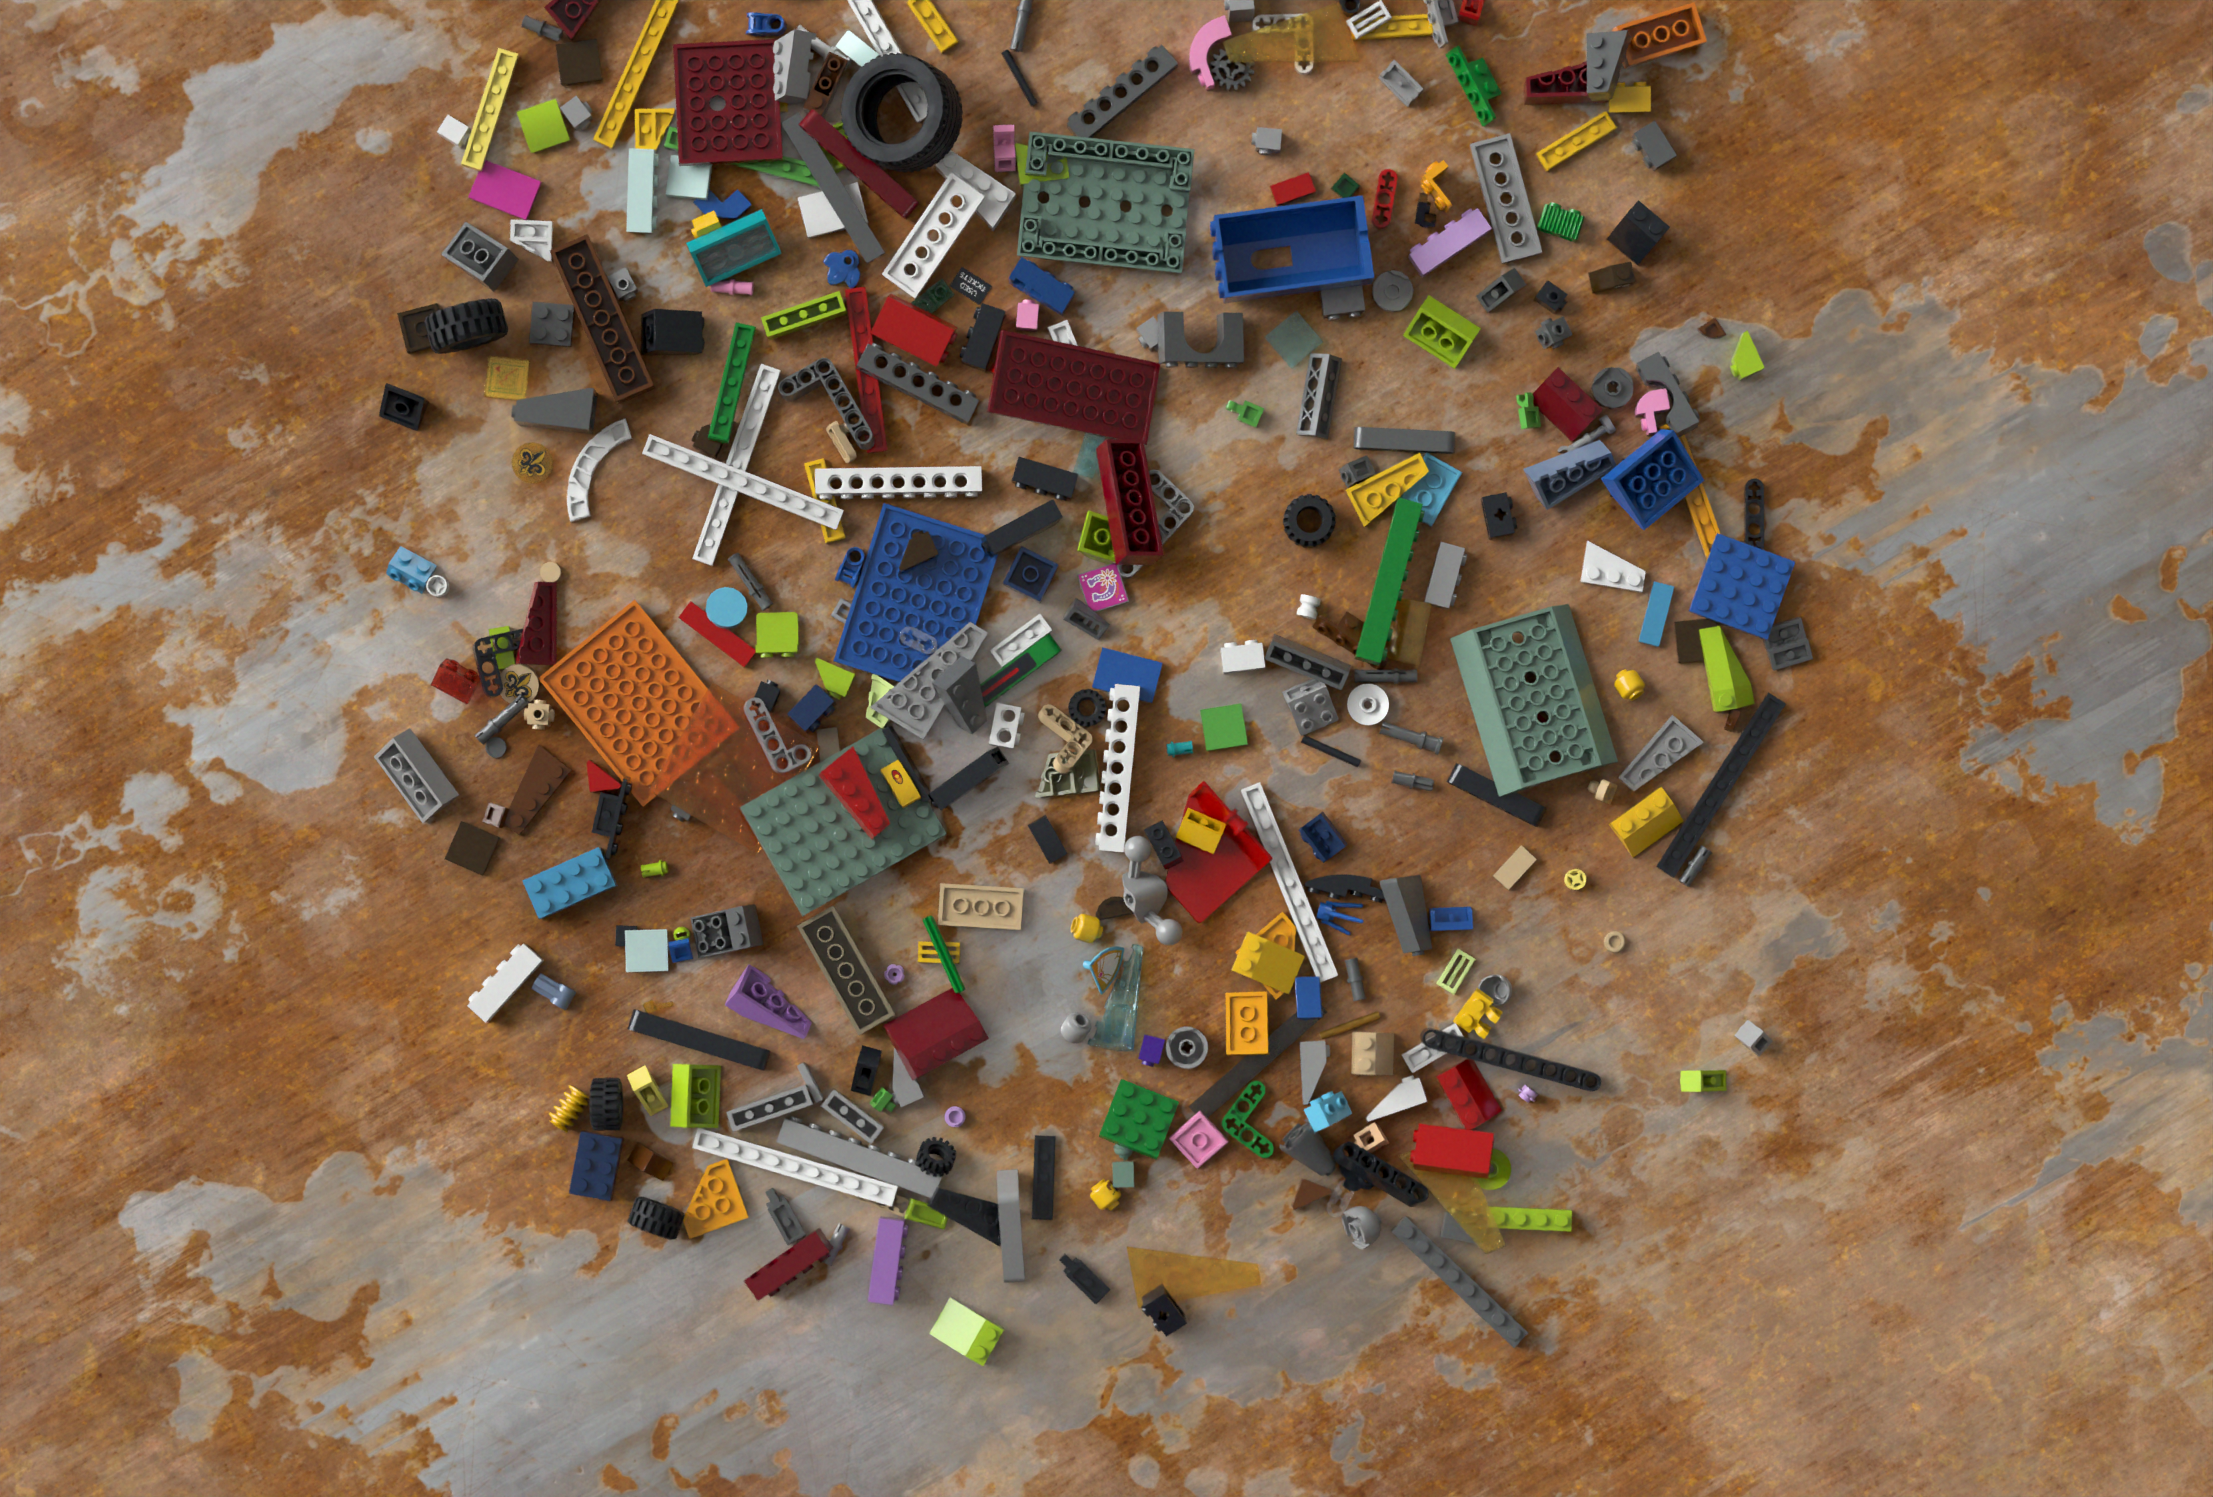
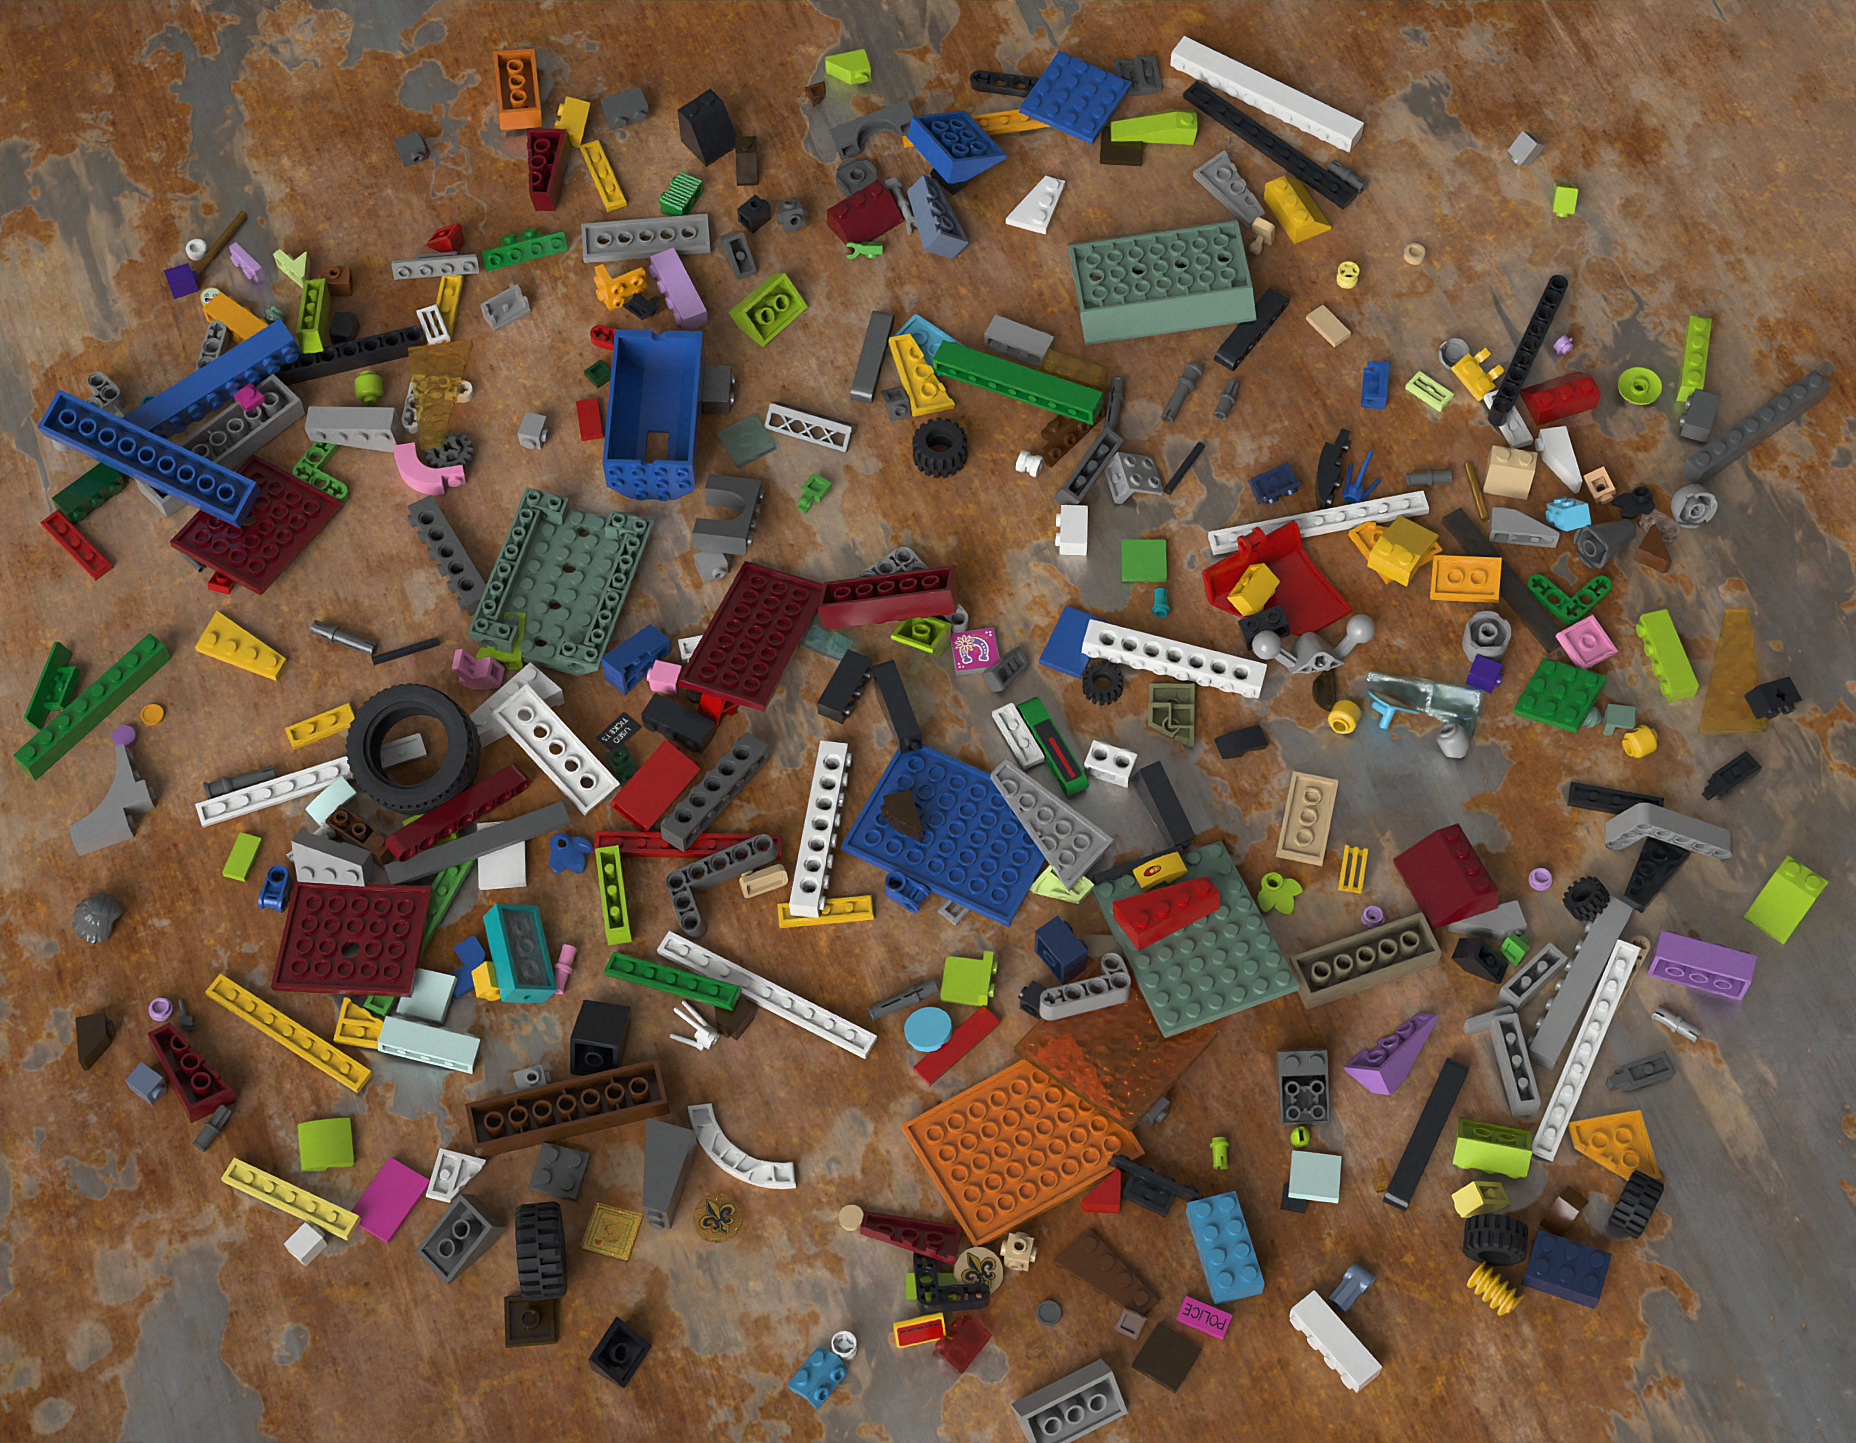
camera: 75 degrees left, 25 degrees down
dark grey pin [475,694,530,745] -> none
dark brown tile [556,39,603,86] -> none
light grey brick [560,96,593,131] -> none
white plate [642,434,844,530] -> none
blue tile [668,938,693,963] -> none
dark red wedge [744,1228,834,1301] -> none
lime slope [815,658,856,700] -> none
clear beam [900,626,937,655] -> none
lime tile [904,1198,948,1230] -> none
green axle [923,915,965,994] -> none
dark grey wedge [932,656,987,734] -> none
dark blue brick [1003,546,1059,603] -> none
tan beam [1038,704,1092,774] -> none
blue slope [1295,976,1323,1021] -> none
black beam [1333,1142,1429,1207] -> none
white dish [1347,684,1389,725] -> none
light grey tile [1372,270,1413,312] -> none
dark grey slope [1380,875,1432,956] -> none
clear yellow wing [1399,1149,1505,1254] -> none
red brick [1410,1124,1494,1179] -> none
black brick [1480,492,1517,539] -> none
dark grey wedge [1587,30,1632,101] -> none
yellow head [1614,669,1645,701] -> none
bright pink brick [1635,388,1670,435] -> none
dark azure tile [1638,581,1674,647] -> none
reddish brown tile [1724,709,1741,732] -> none
none -> white plant [670,1000,720,1051]
none -> slope [893,1312,946,1348]
none -> white brick [1170,36,1364,153]
none -> dark pink tile [1176,1296,1233,1340]
none -> lime plate [1258,872,1303,914]
none -> lime brick [1636,609,1699,703]

